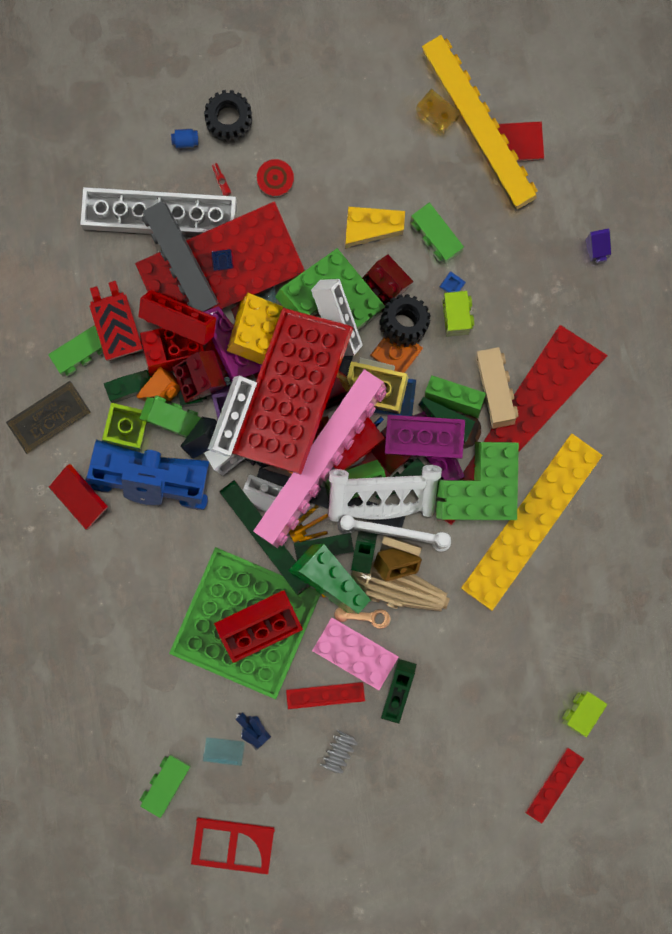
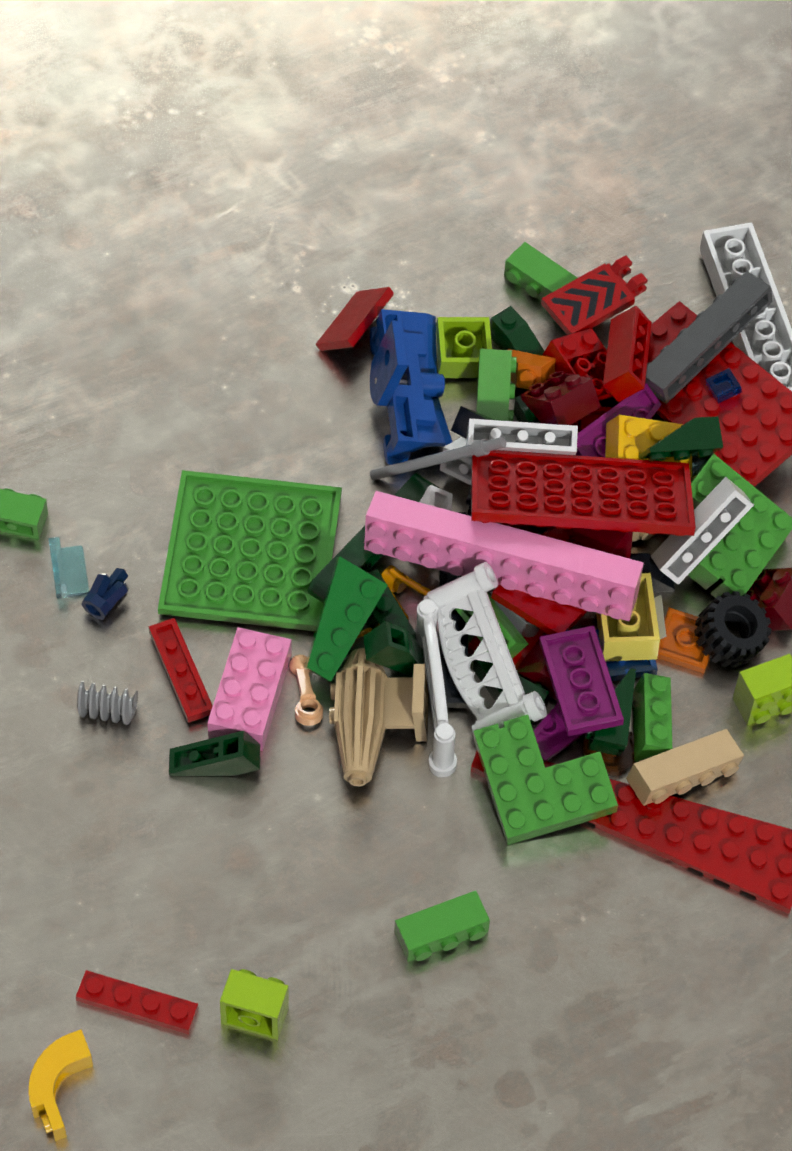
camera: 75 degrees right, 25 degrees down
clear smoke tile [6,381,91,454] -> none
red slope [214,590,303,663] -> none
pearl gold slope [374,548,422,582] -> none
yellow plate [461,433,603,611] -> none
none -> yellow arch [29,1029,93,1141]
none -> light grey bar [370,437,506,480]
none -> bright green brick [394,890,490,962]
none -> dark green slope [639,416,723,462]

